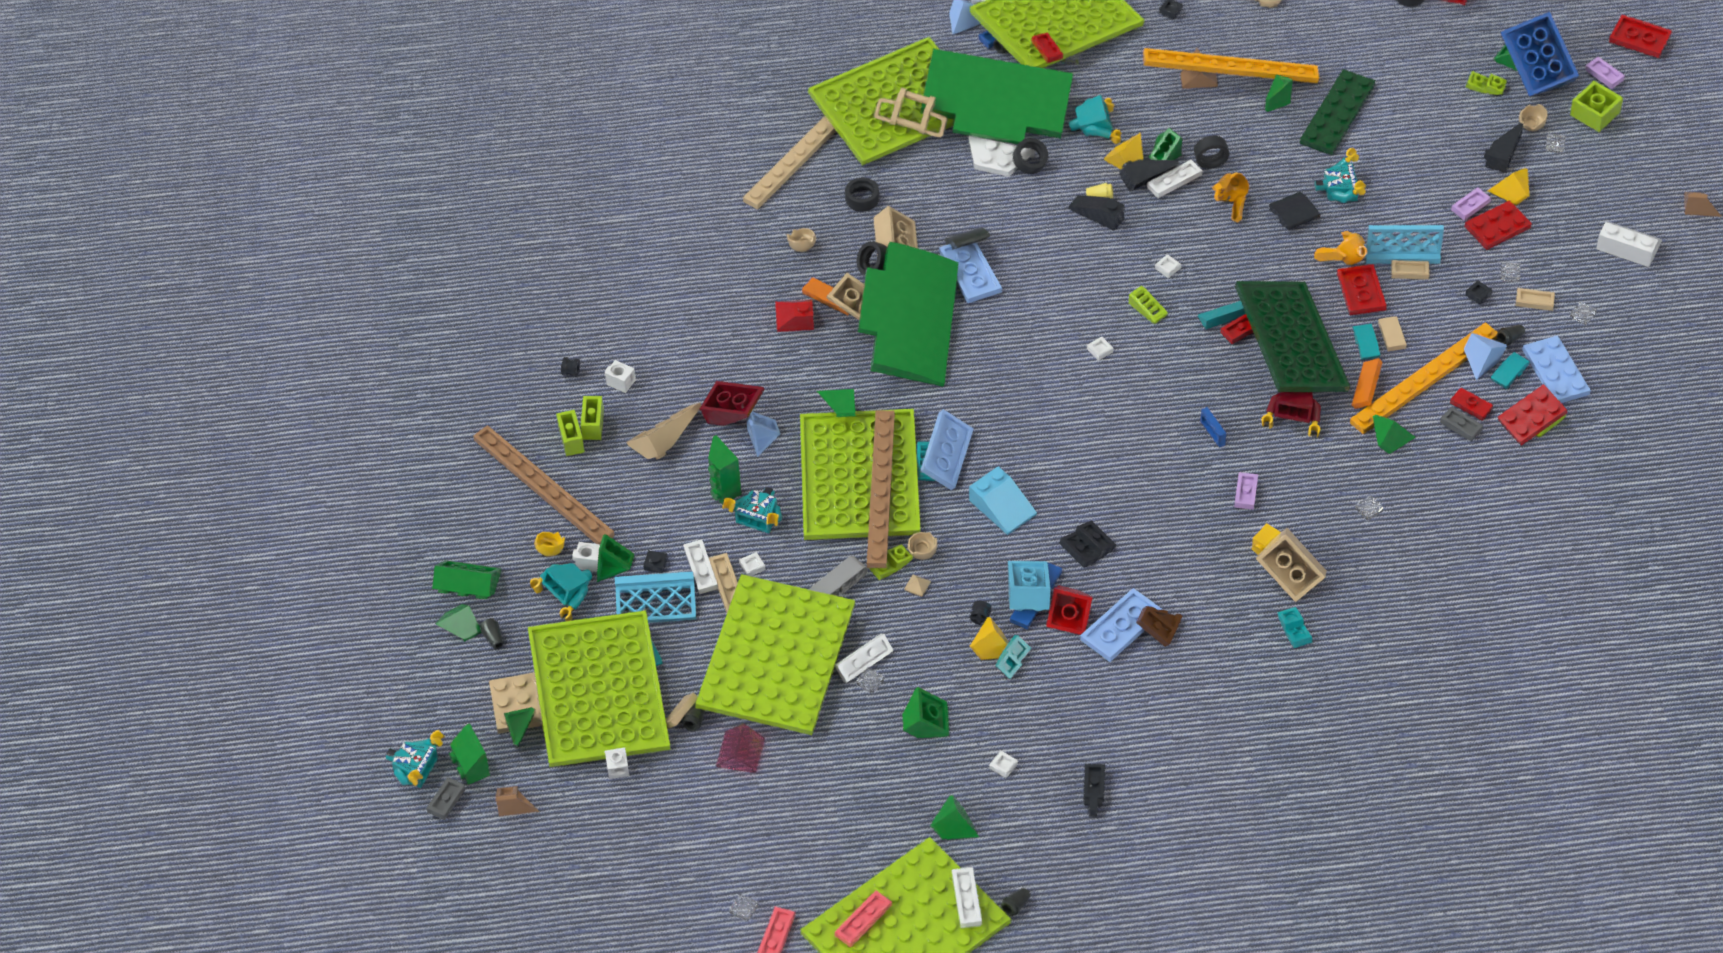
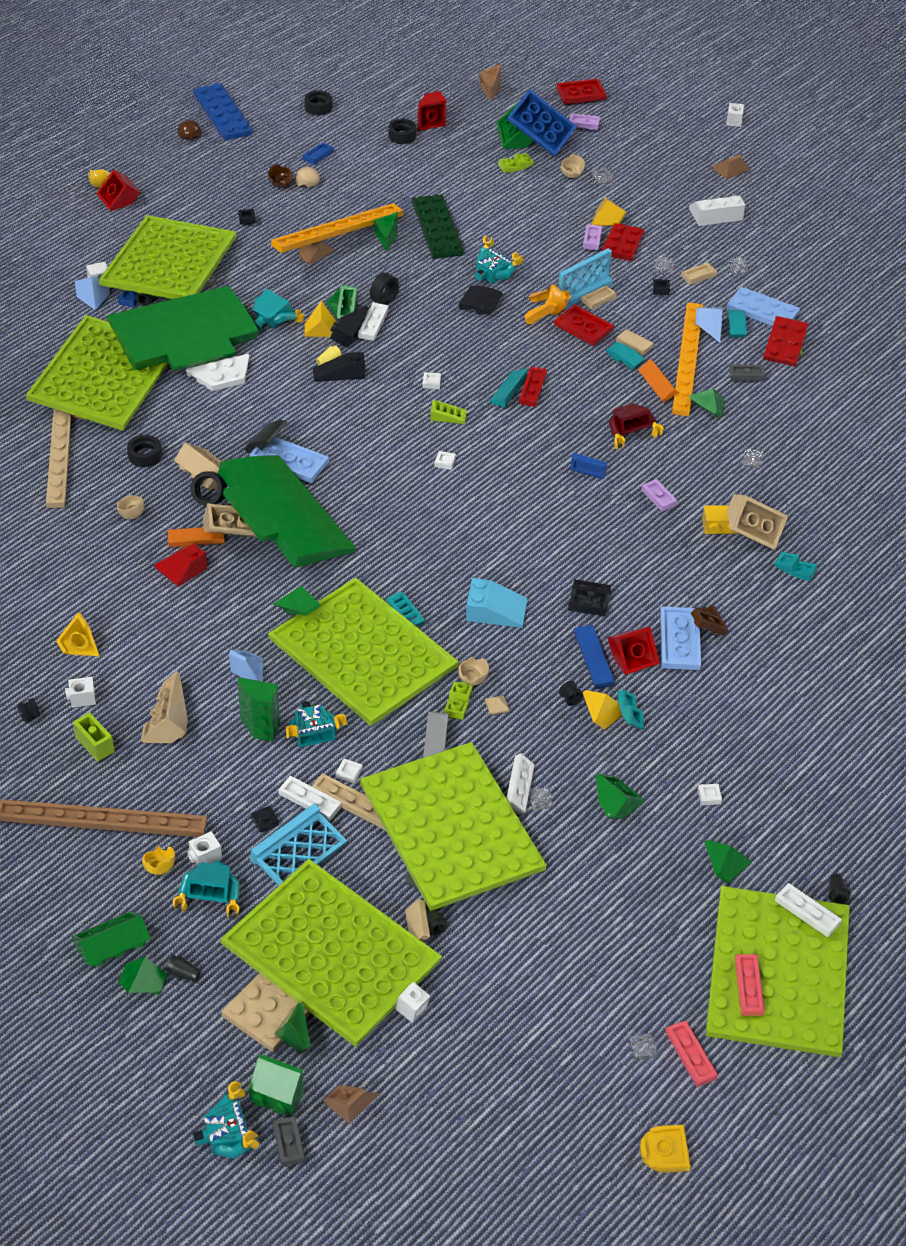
camera: 45 degrees left, 5 degrees down
lime brick [556,409,585,456] -> none
green slope [597,534,634,582] -> none
dark red slope [699,381,765,426] -> none
clear pink slope [716,723,765,773] -> none
medium nougat plate [867,410,895,568] -> none
tan bar [874,88,947,137] -> none
light blue plate [920,409,973,490] -> none
medium azure slope [1008,561,1050,611] -> none
black tyre [1013,138,1049,174] -> none
red plate [1031,32,1064,63] -> none
black hinge [1083,764,1105,817] -> none
light orange piece [1212,172,1249,223] -> none
dark green plate [1235,281,1350,392] -> none
red plate [1450,388,1493,421] -> none
black slope [1484,123,1524,173] -> none
pearl dark grey cone [1497,324,1525,346] -> none
lime brick [1570,81,1623,132] -> none
none -> yellow slope [56,612,100,657]

